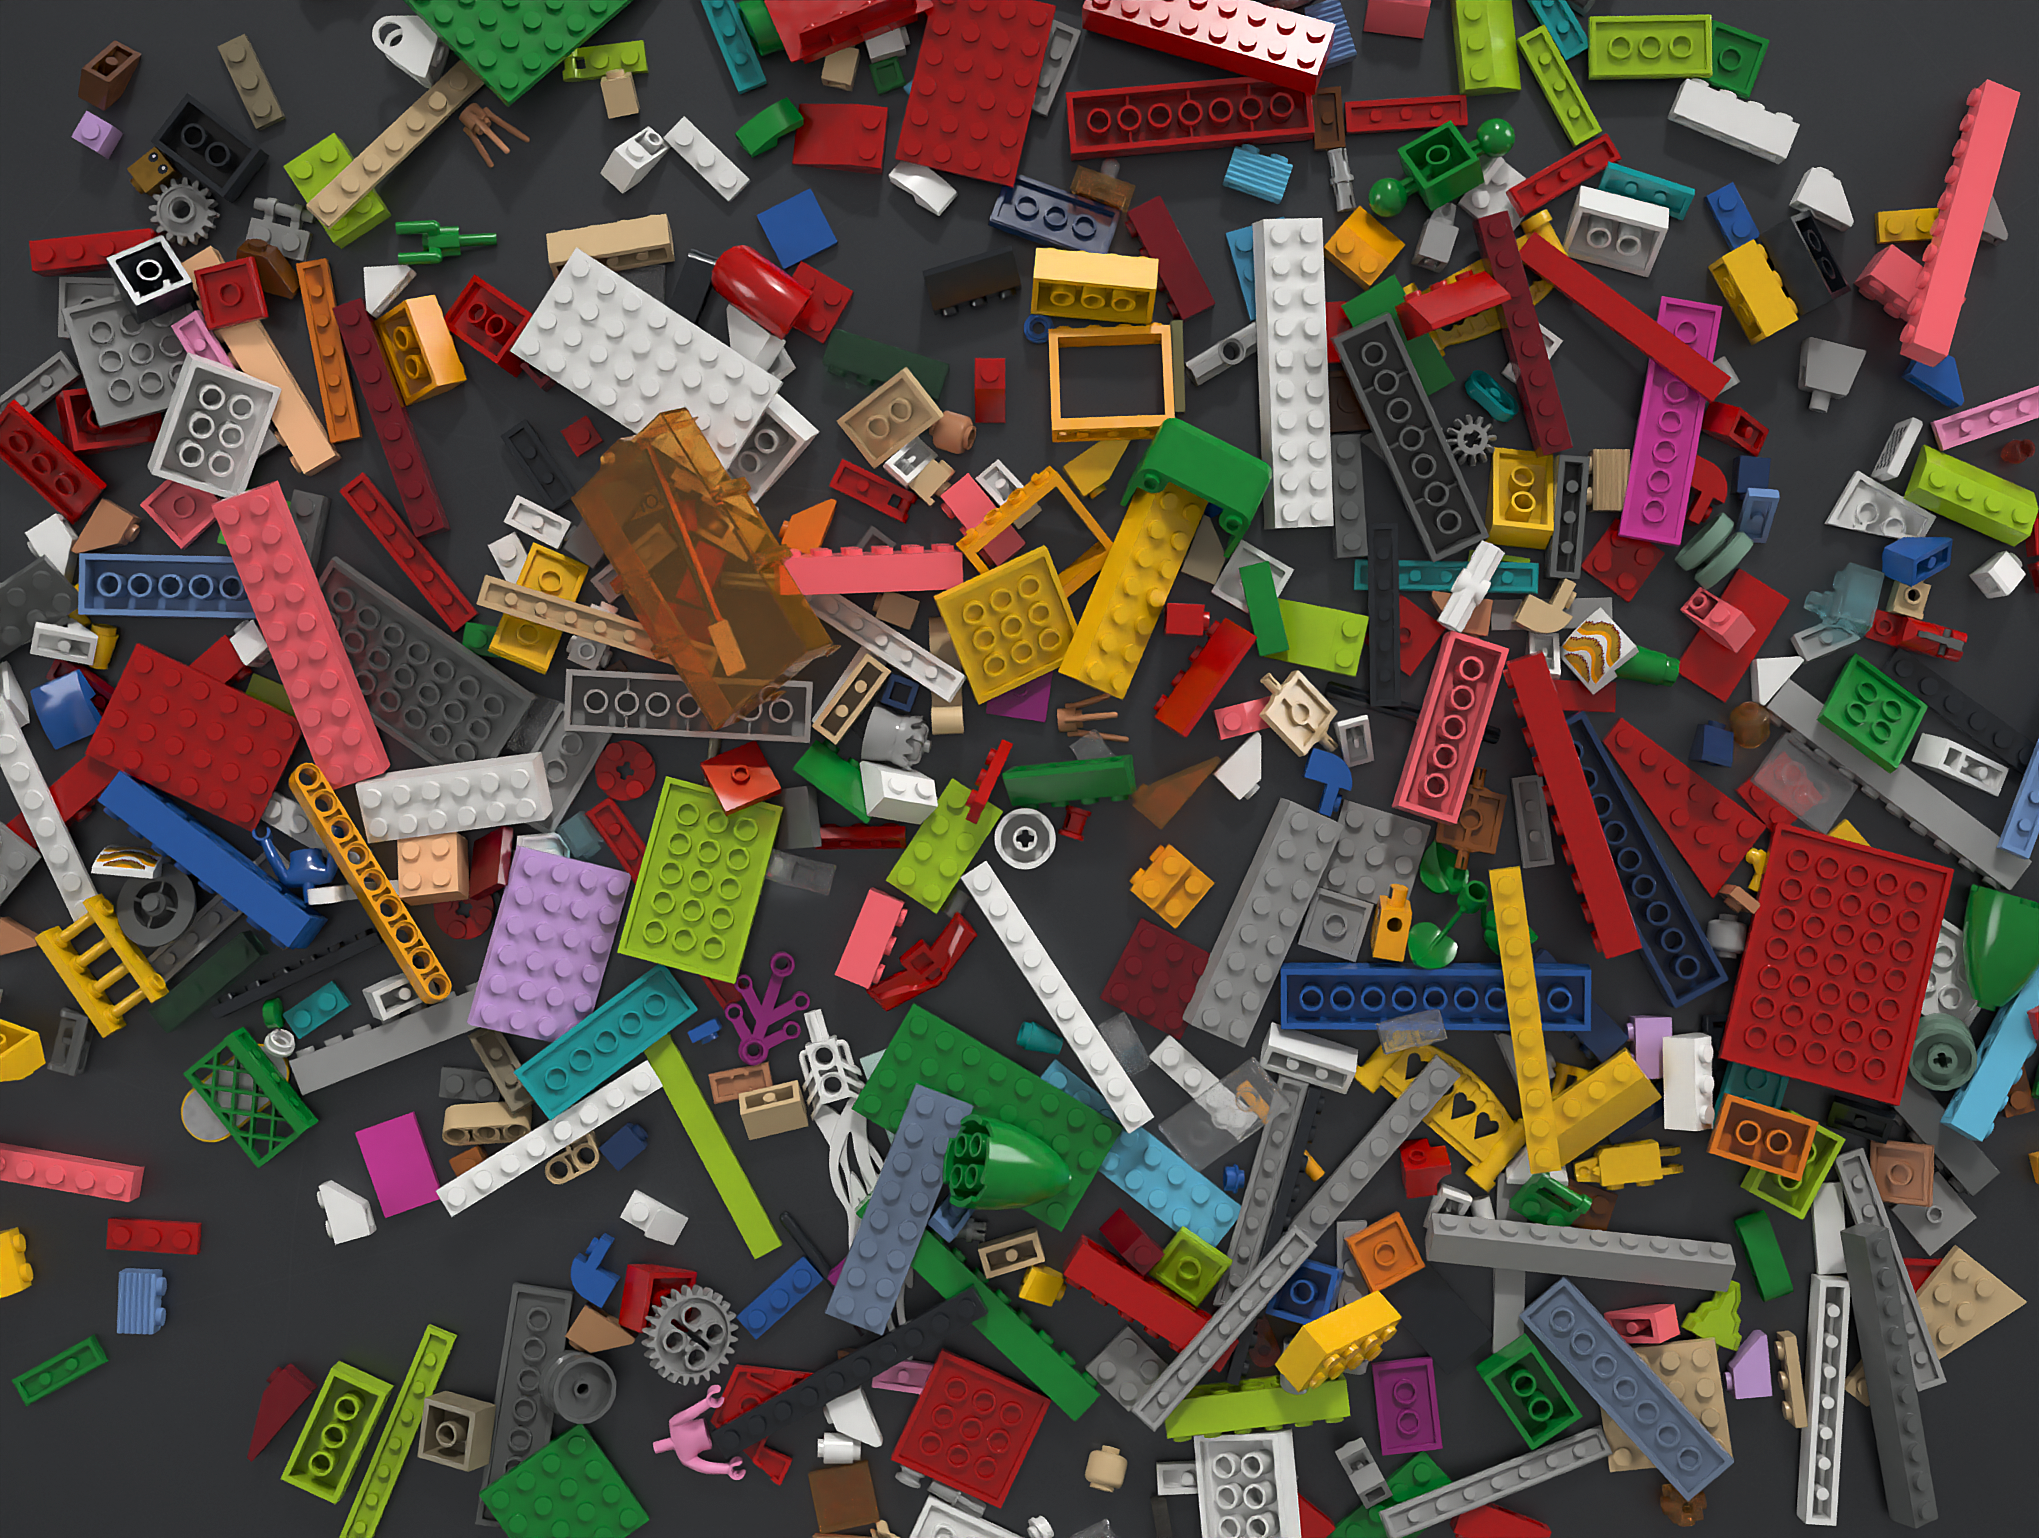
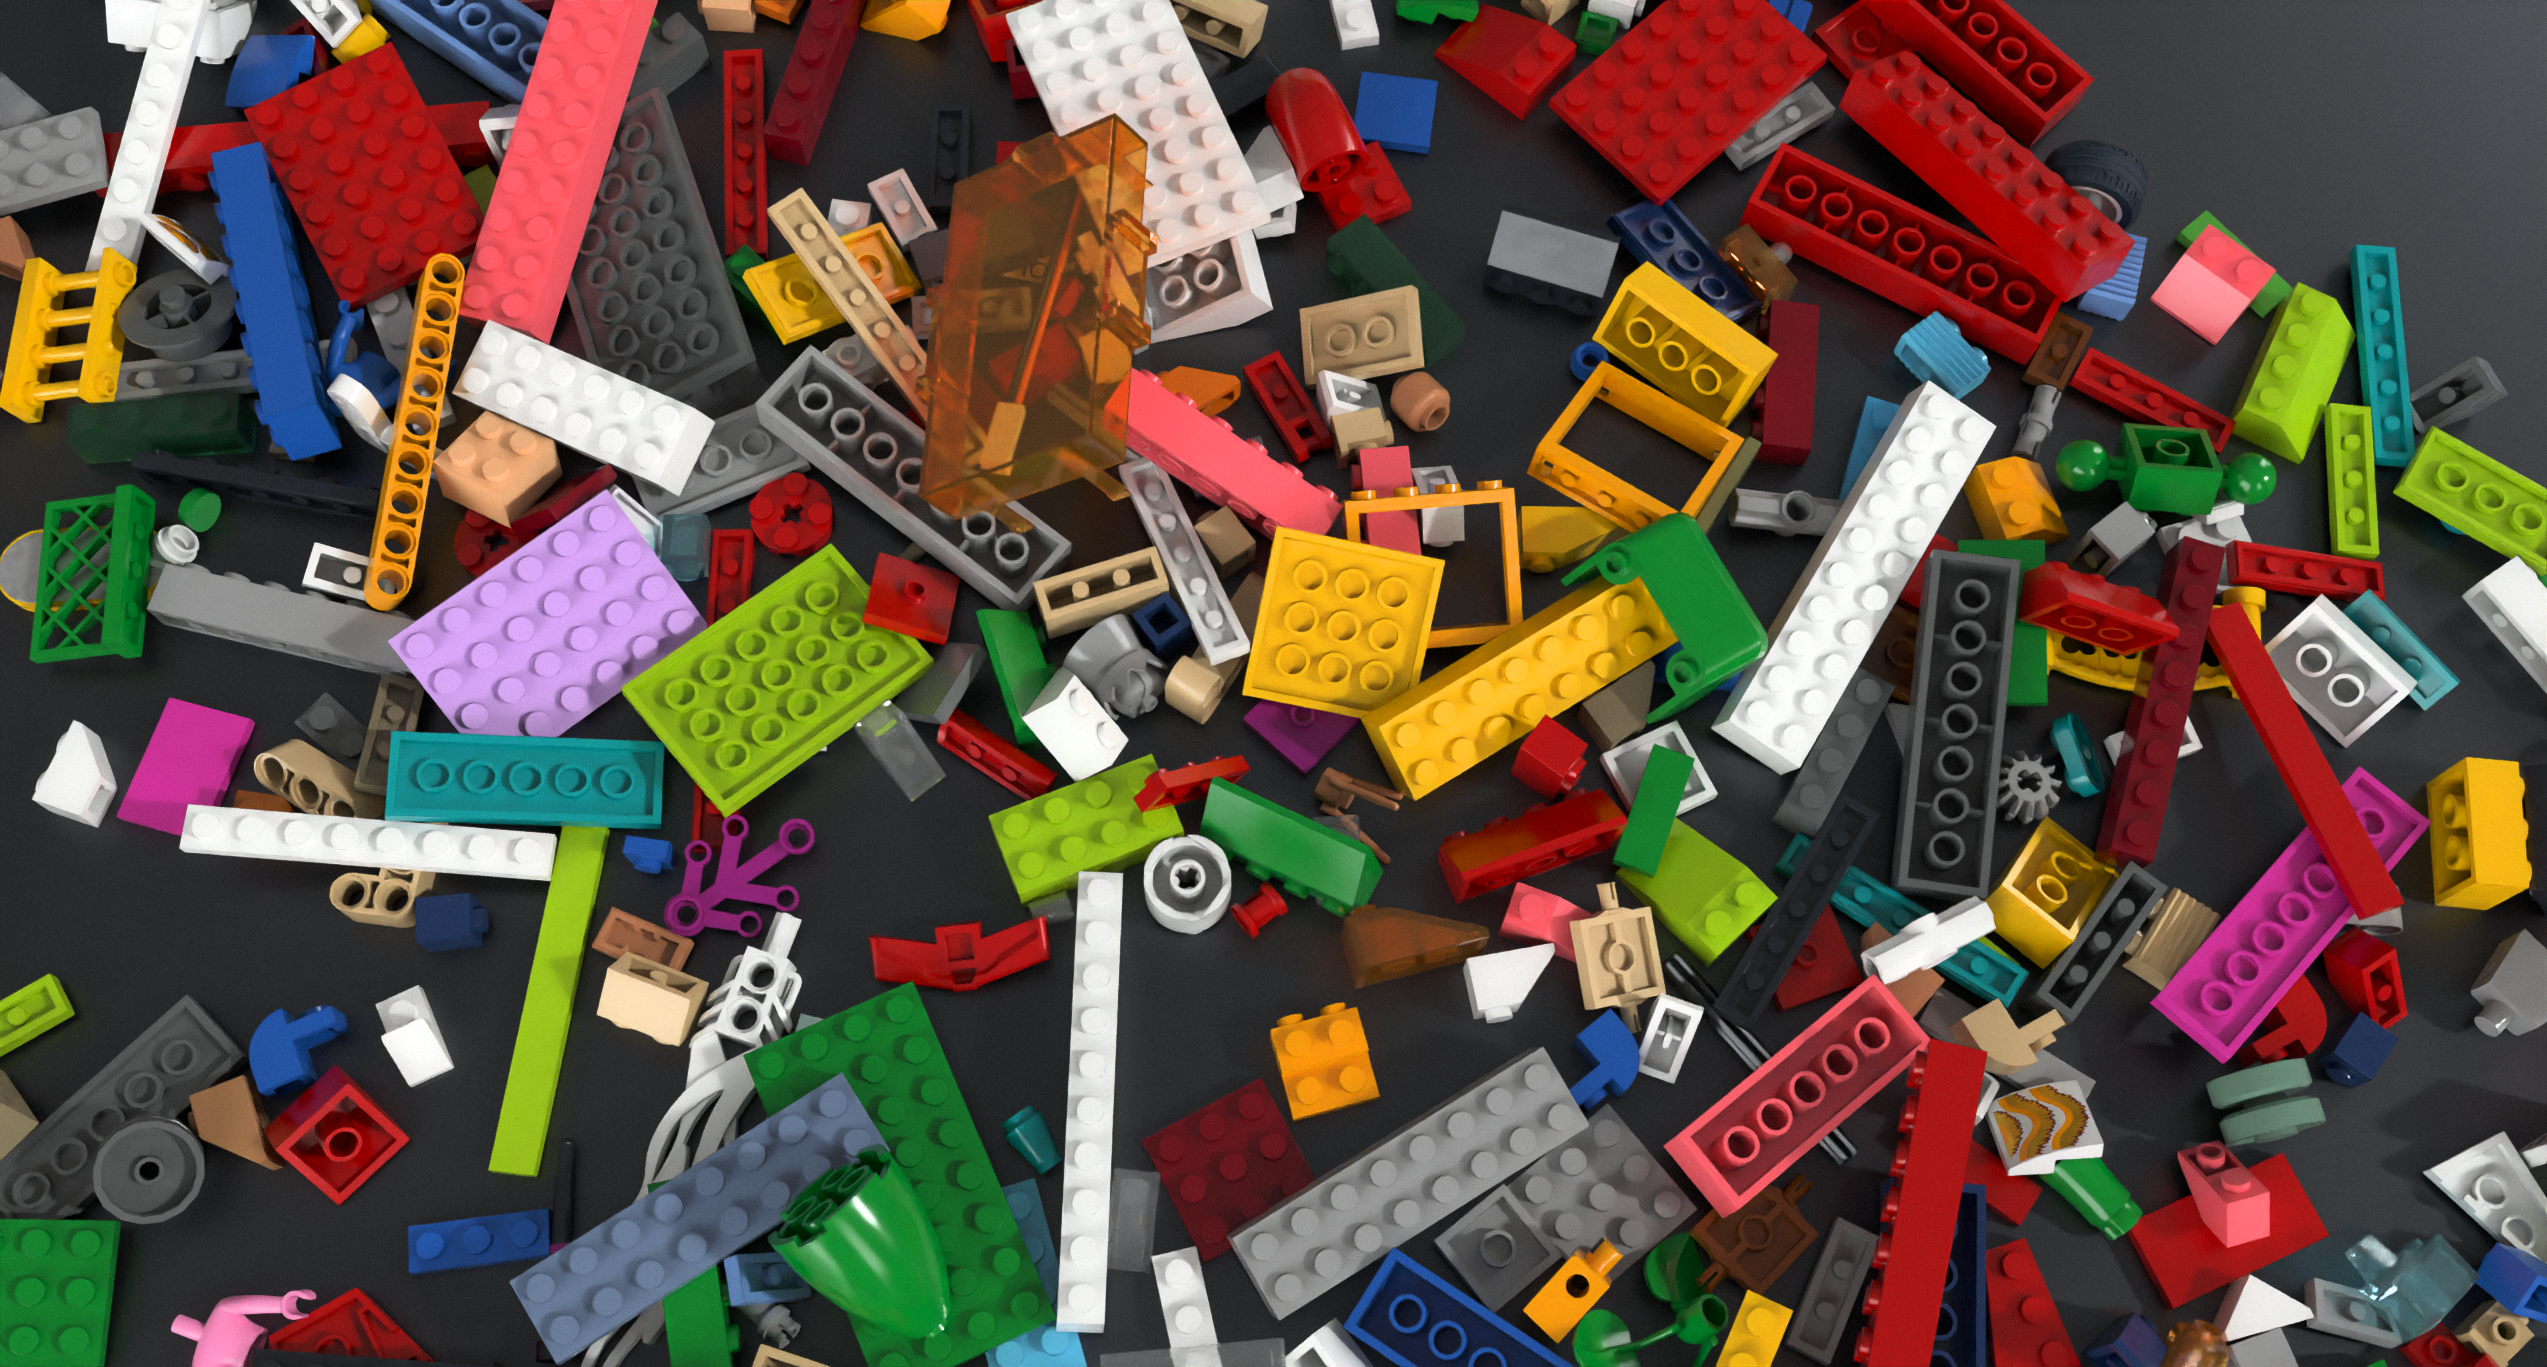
camera: 30 degrees right, 20 degrees down
teal plate [282,980,352,1039] -> none
light grey gear [641,1284,738,1385] -> none
coral brick [835,887,909,989] -> none
white slope [889,161,958,216] -> none
red slope [975,358,1006,423] -> none
red plate [1581,518,1665,603] -> none
blue plate [1704,182,1760,251] -> none
medium blue plate [1735,488,1780,543] -> none

